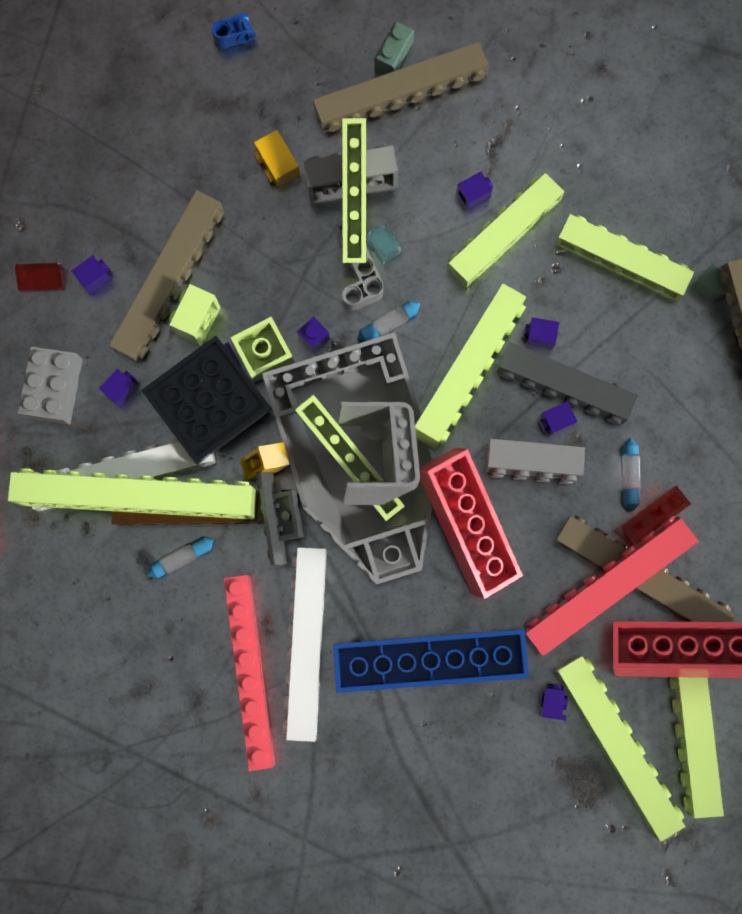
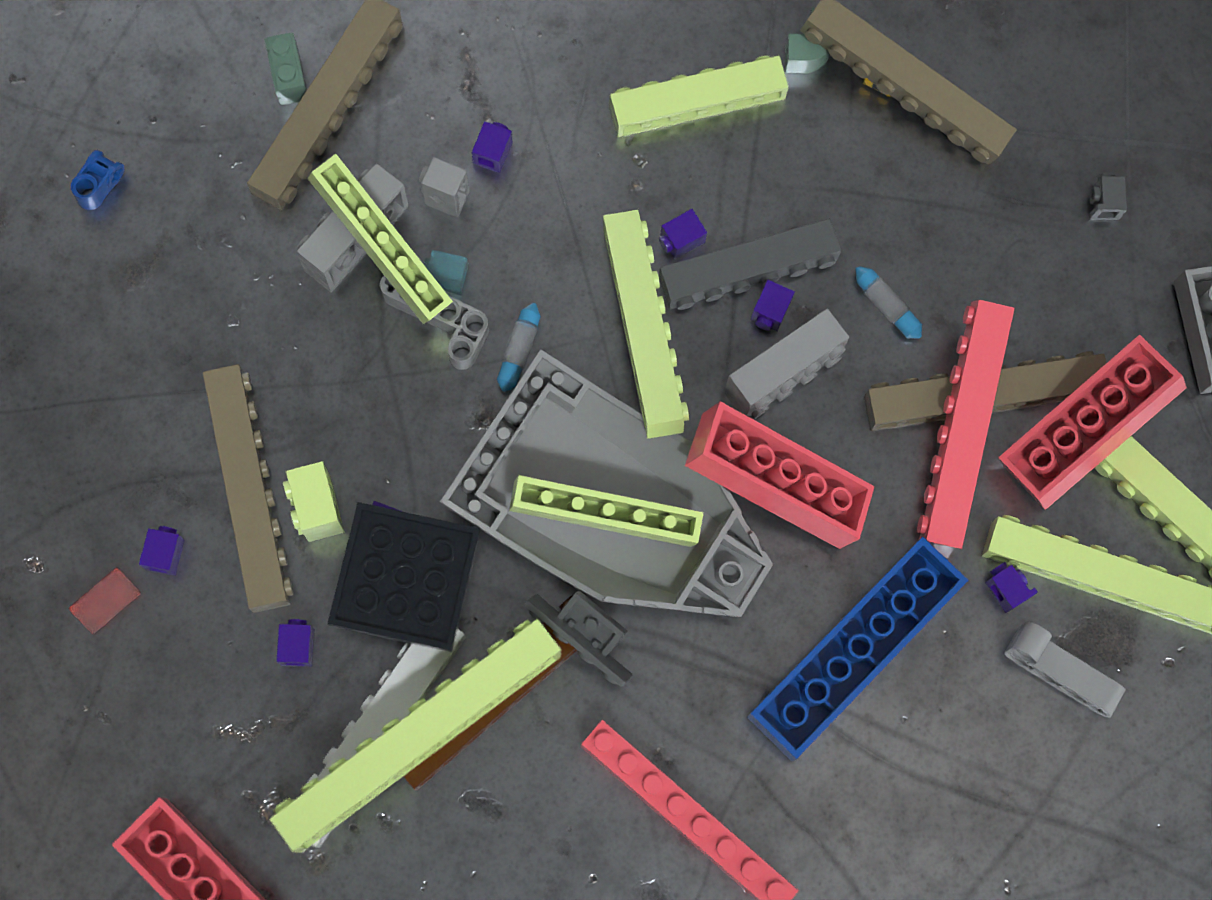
camera: 50 degrees left, 5 degrees down
light grey brick [18,347,83,425] -> none
piece [146,536,214,578] -> none
yellowish green brick [230,317,294,383] -> none
yellow brick [240,442,290,481] -> none
yellow brick [253,130,300,188] -> none
white brick [283,548,327,742] -> none
dark purple brick [297,316,330,354] -> none
light grey windscreen [338,402,420,505] -> none
yellowish green brick [448,173,565,288] -> none
clear red brick [615,485,691,547] -> none
none -> light grey brick [419,157,469,218]
none -> light grey beam [1004,622,1125,718]

